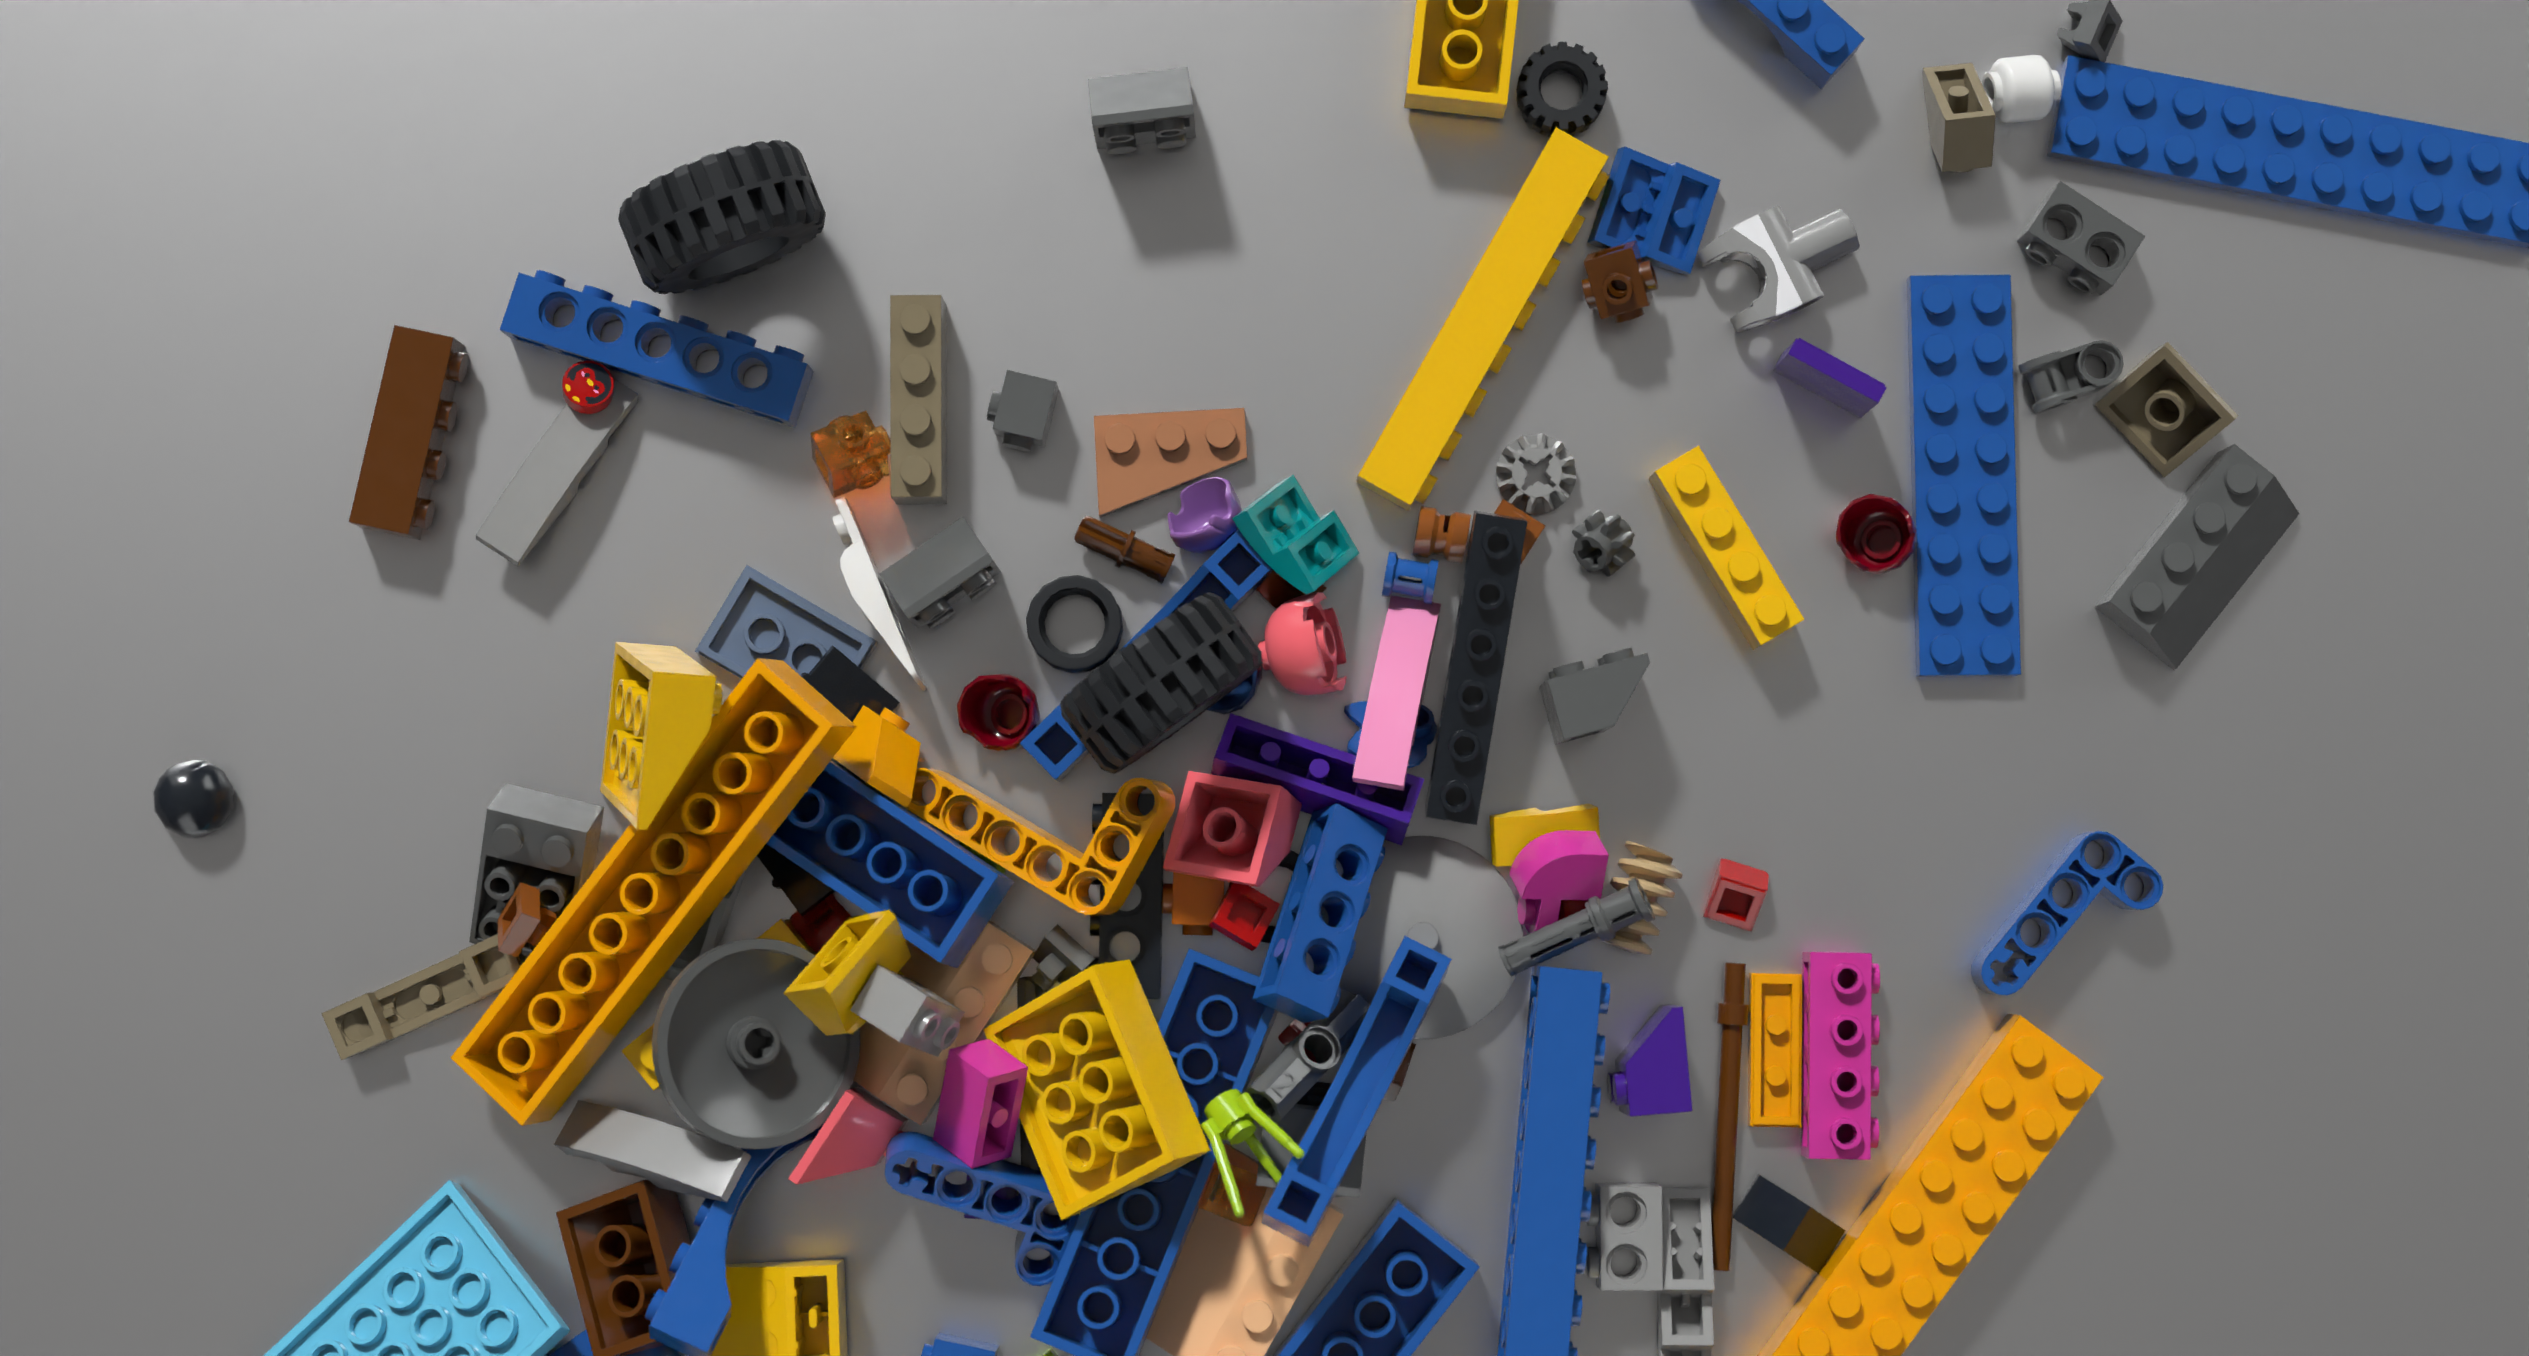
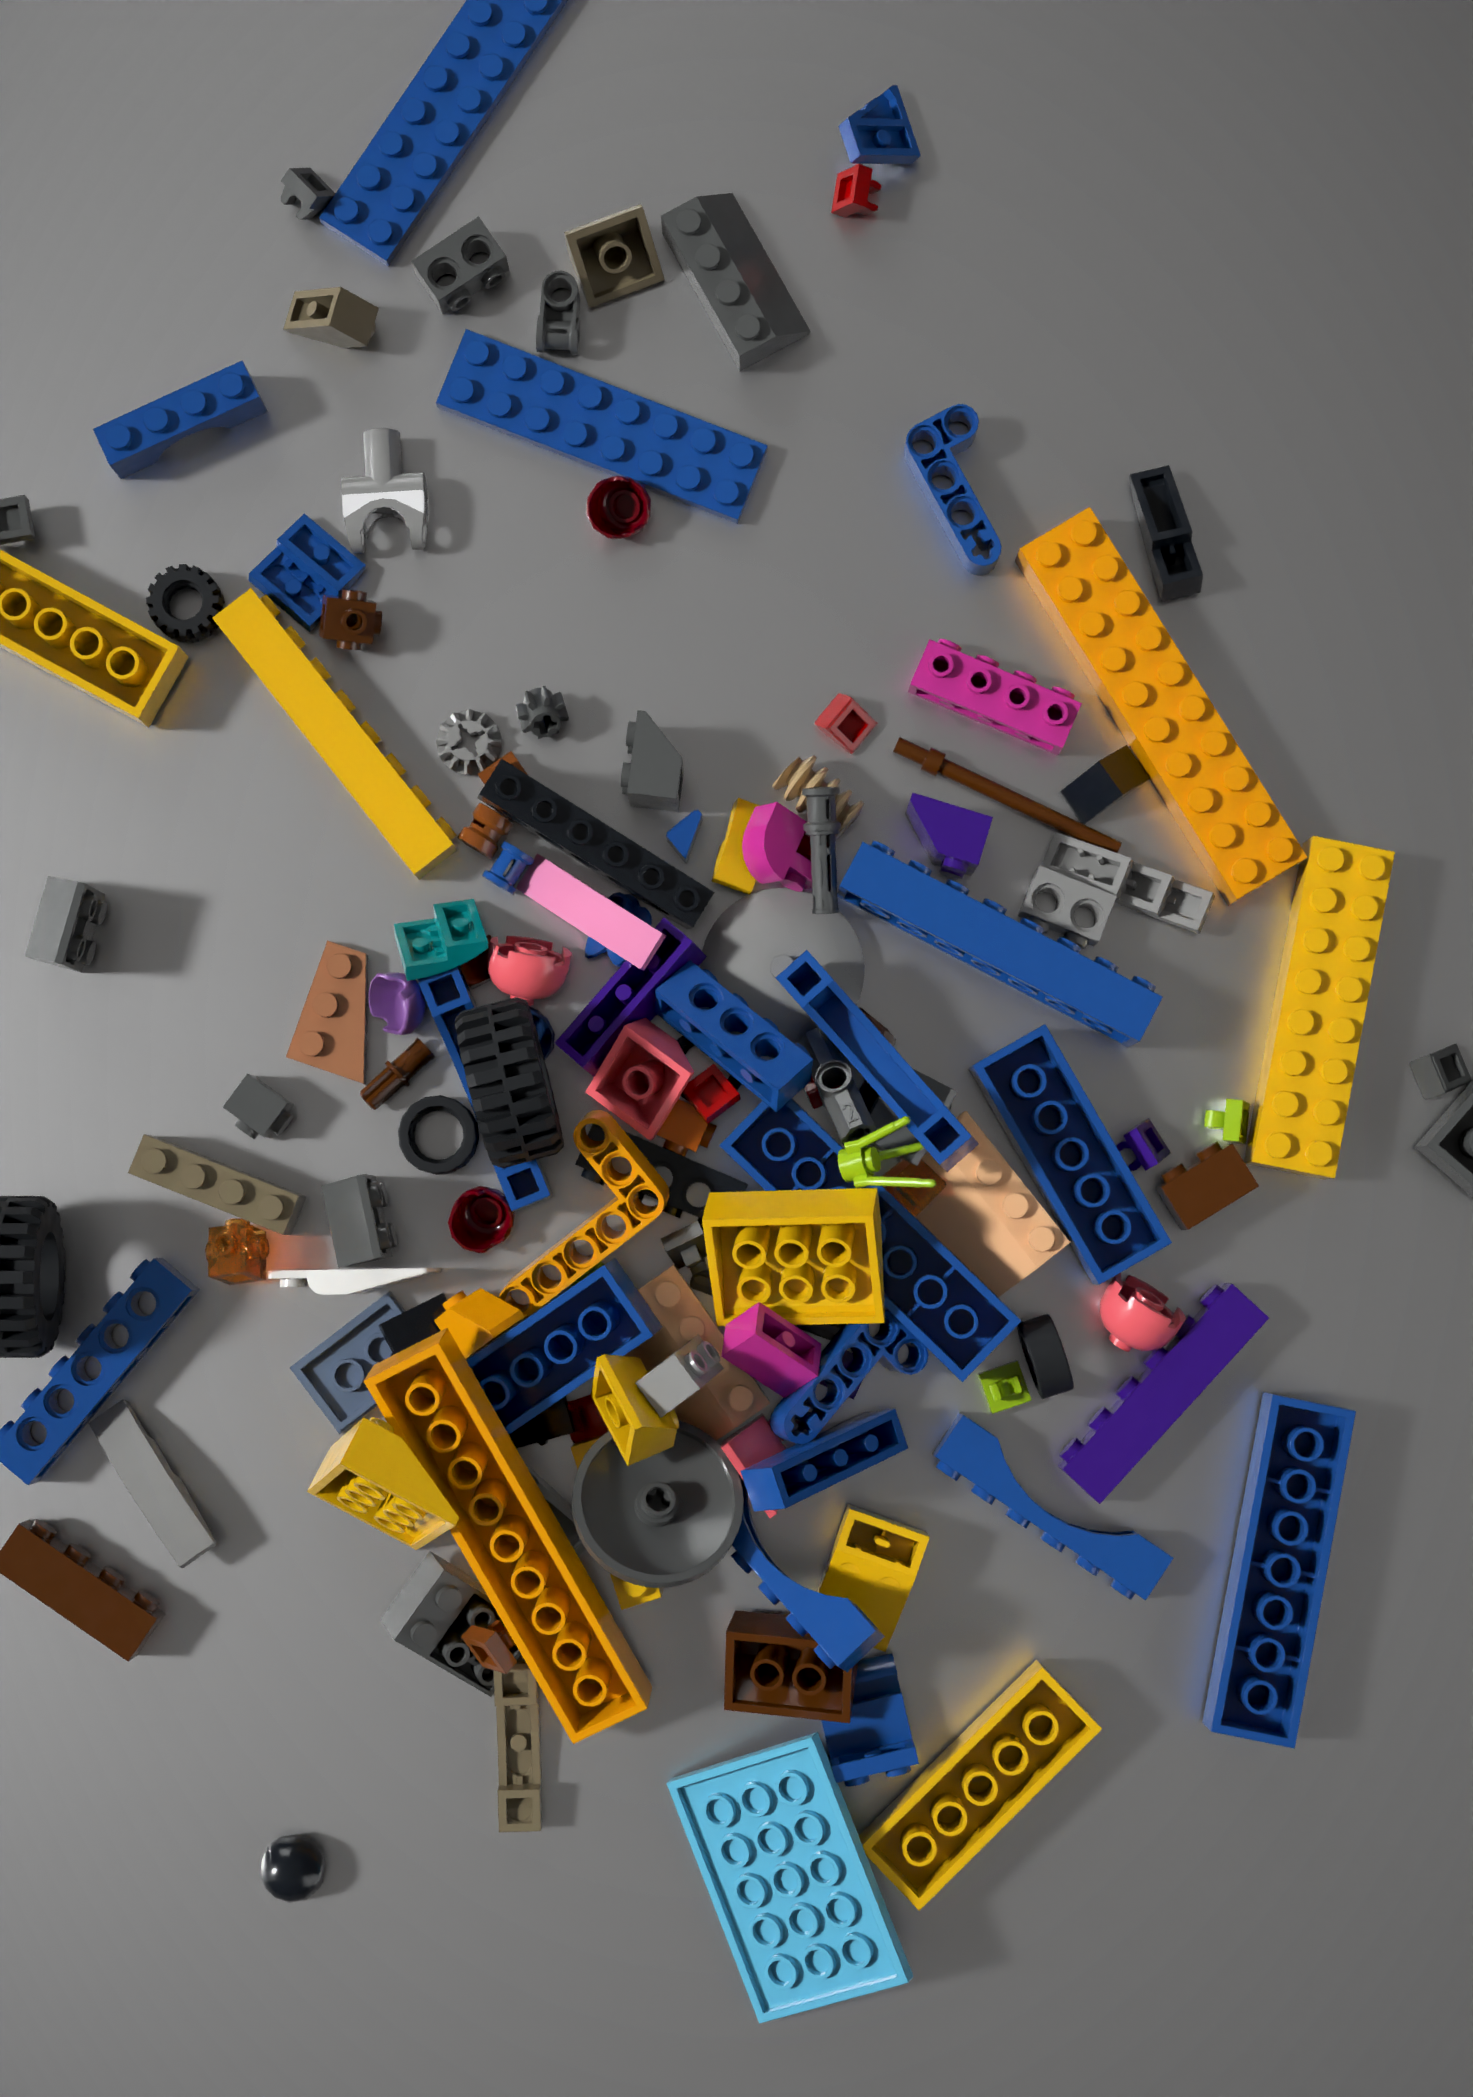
camera: 65 degrees left, 0 degrees up
light grey slope [554,1100,751,1202] -> none
red tile [562,361,614,414] -> none
yellow brick [1649,445,1805,650] -> none
light orange tile [1748,973,1802,1128] -> none
dark purple tile [1773,338,1887,418] -> none
white head [1982,55,2061,123] -> none
none -> blue slope [666,810,703,863]
none -> blue brick [741,1409,908,1512]
none -> red tile [831,164,881,218]
none -> blue wing [838,85,921,164]
none -> black slope [1129,465,1203,602]

